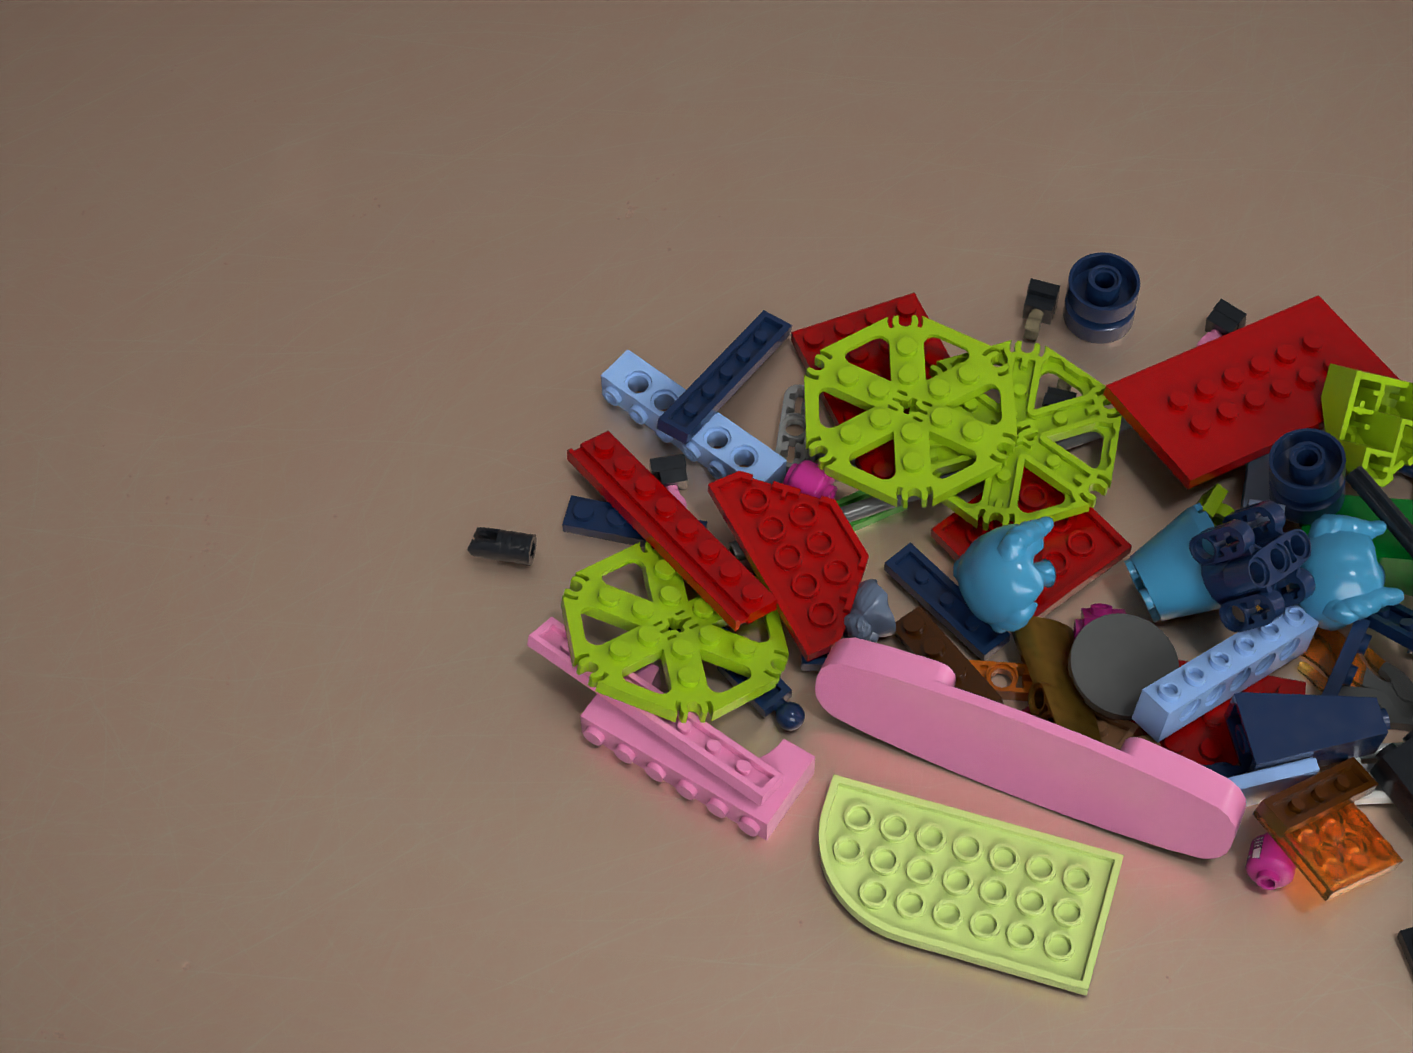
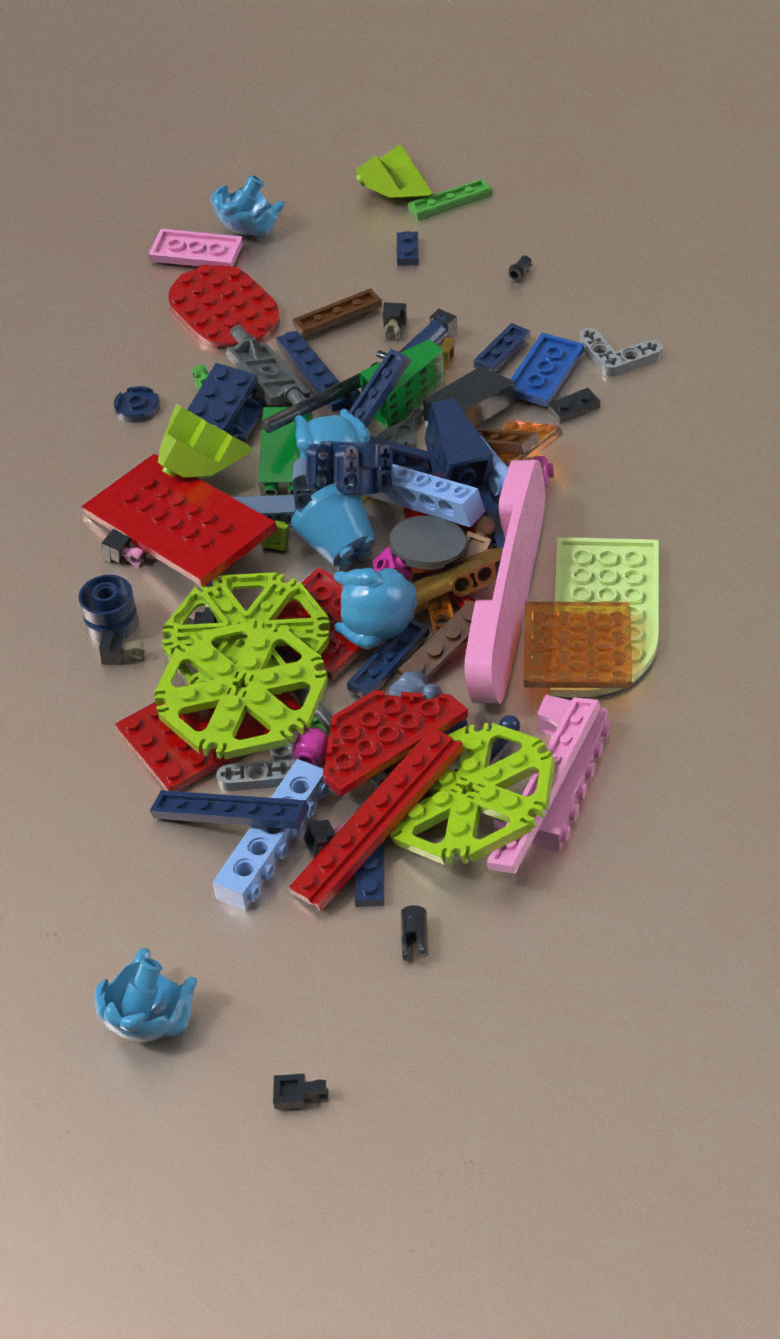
camera: 100 degrees left, 10 degrees down
dark blue wheel [1269,428,1346,524] -> none
none -> dark azure piece [94,948,197,1043]
none -> black plate [273,1073,329,1109]
none -> clear orange plate [524,601,632,688]

